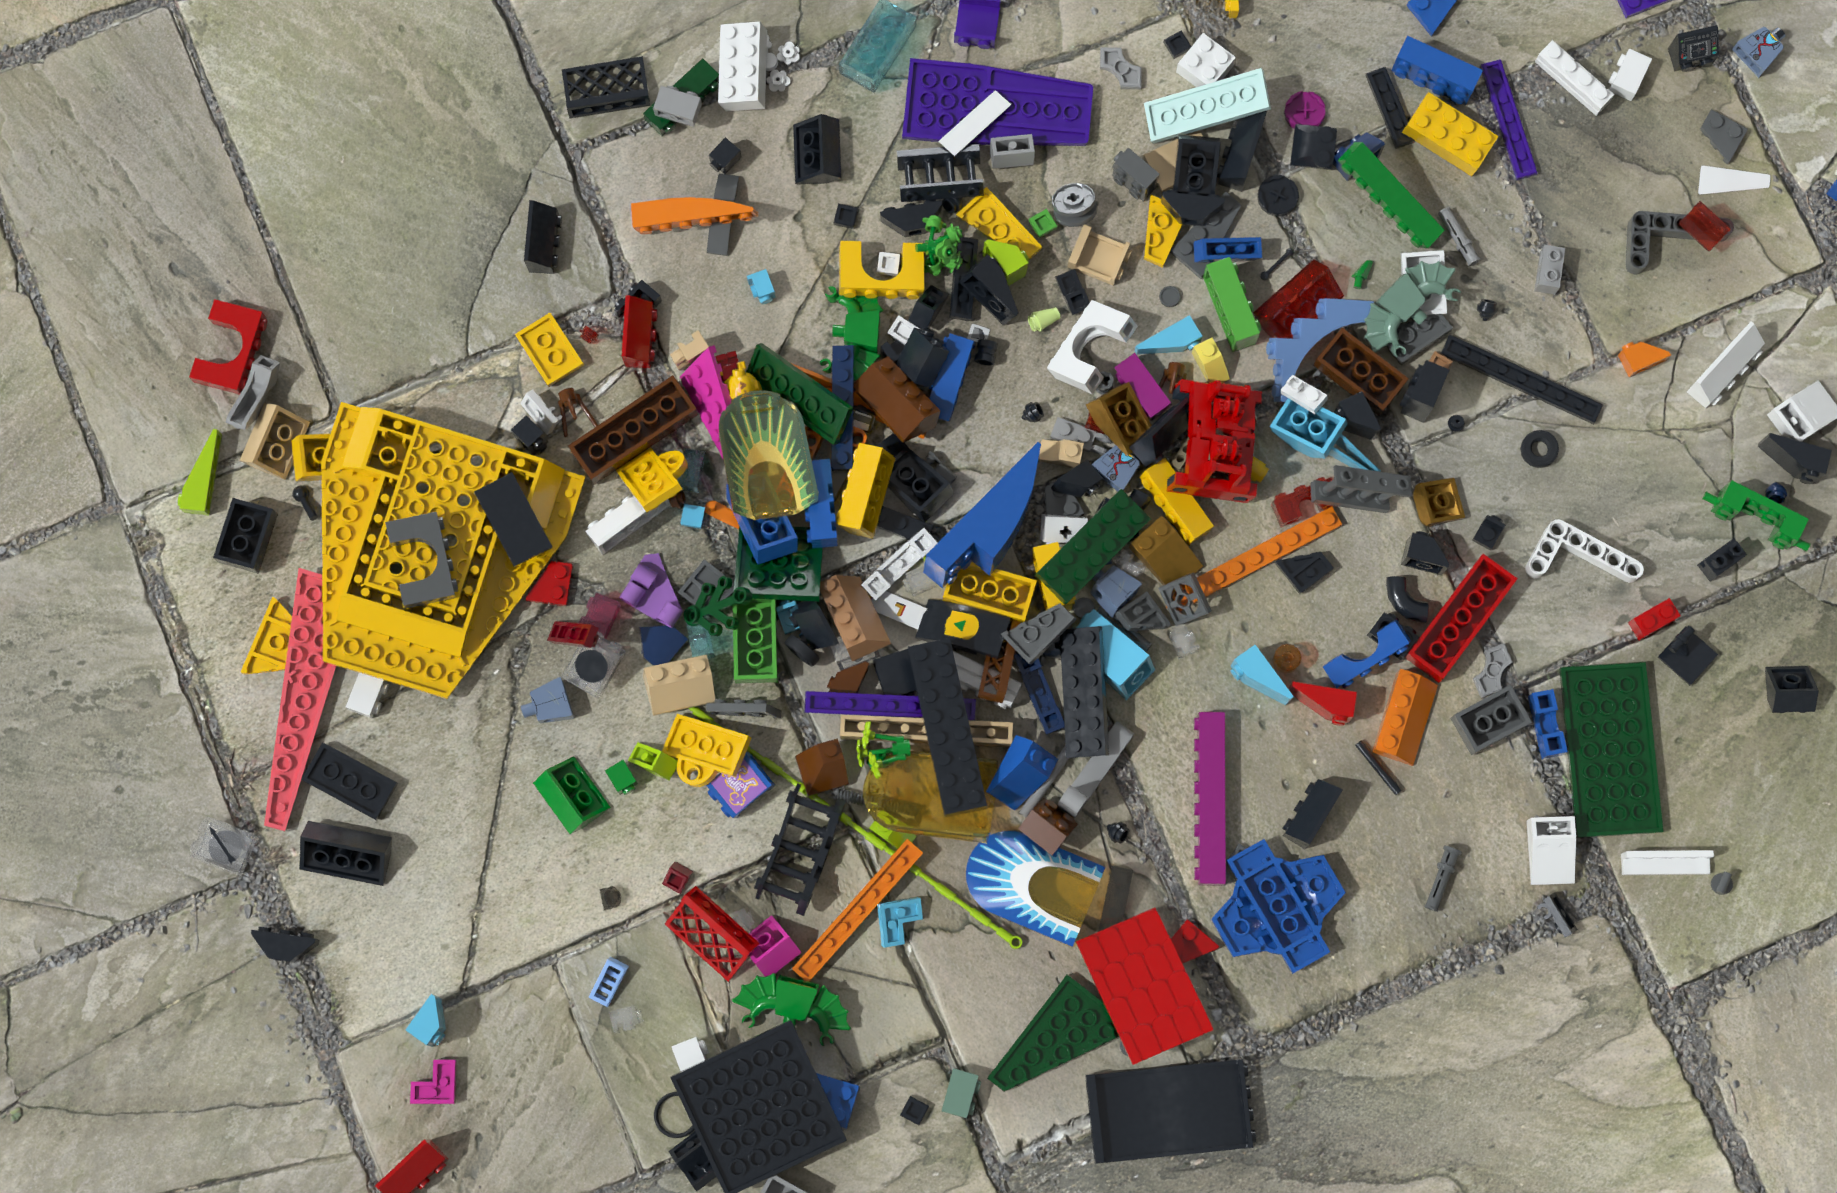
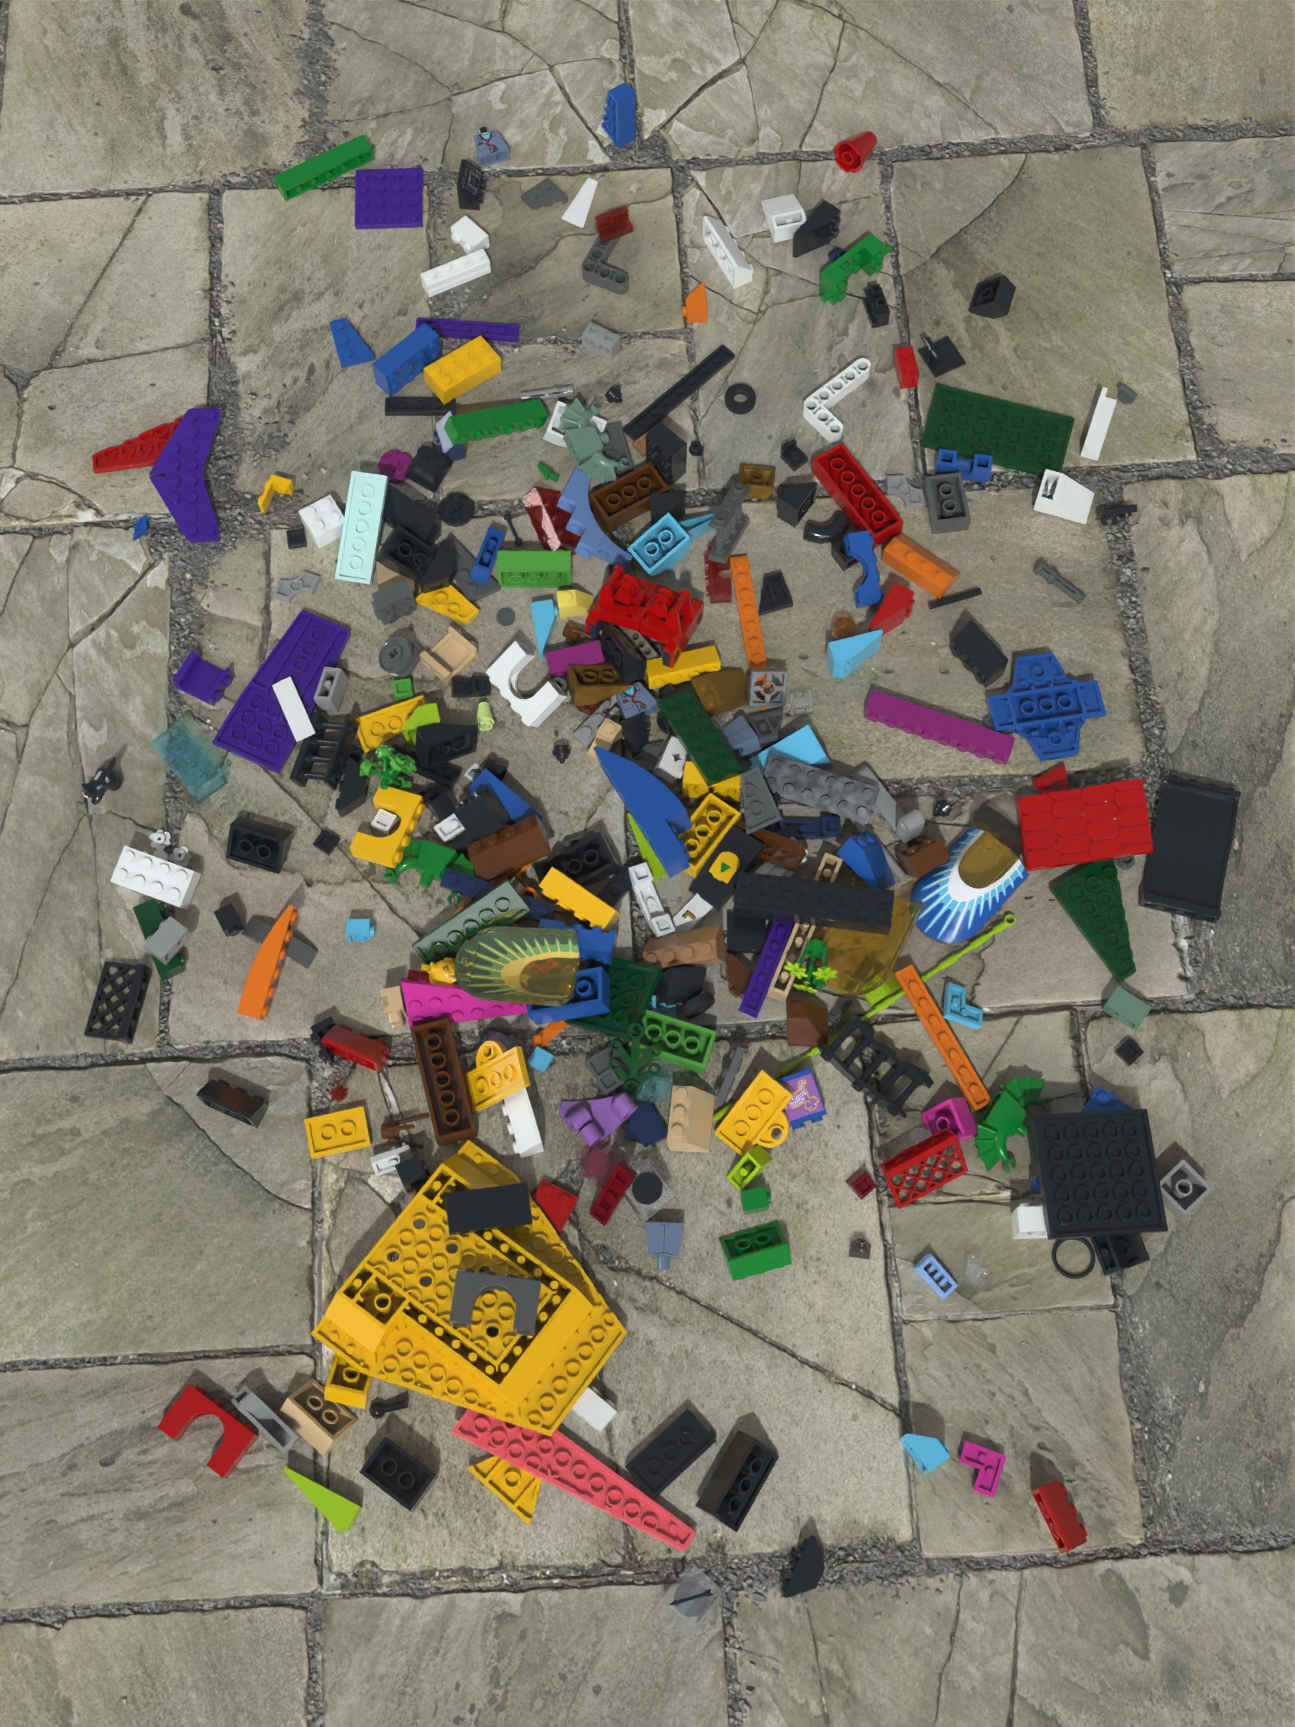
camera: 70 degrees left, 10 degrees down
white plate [1281,375,1328,414] -> none

